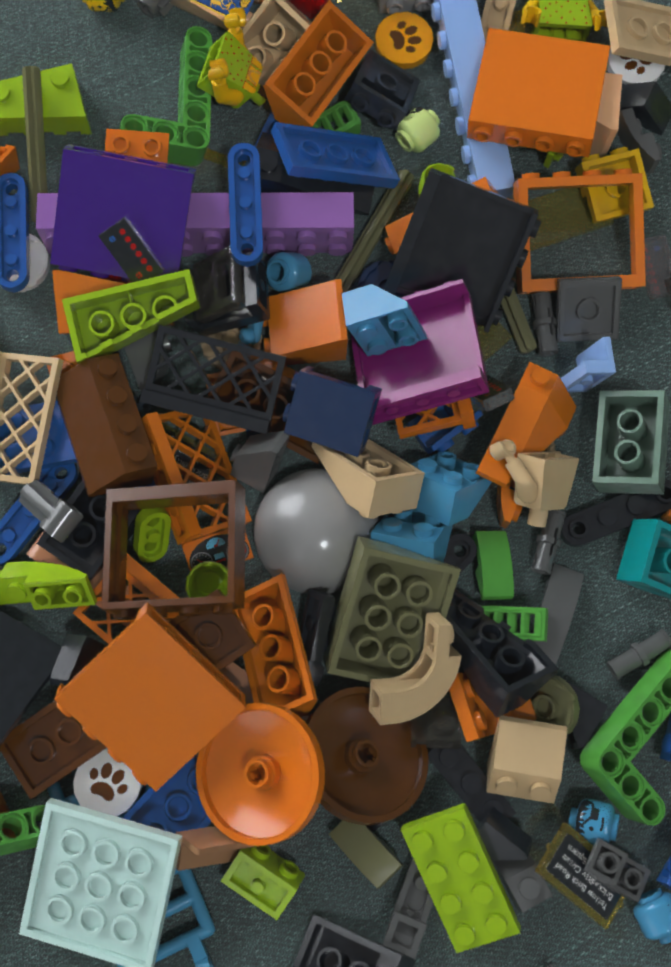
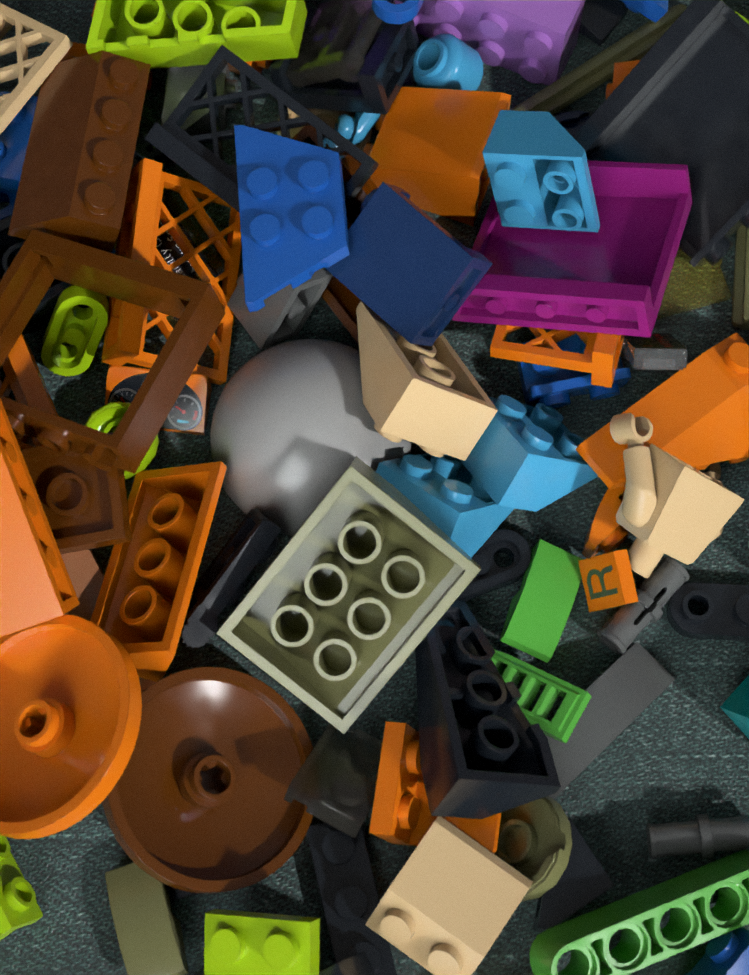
camera: 30 degrees right, 5 degrees down
tan arch [369,612,461,725] -> none
none -> blue wing [234,124,350,312]
none -> orange tile [578,549,639,612]

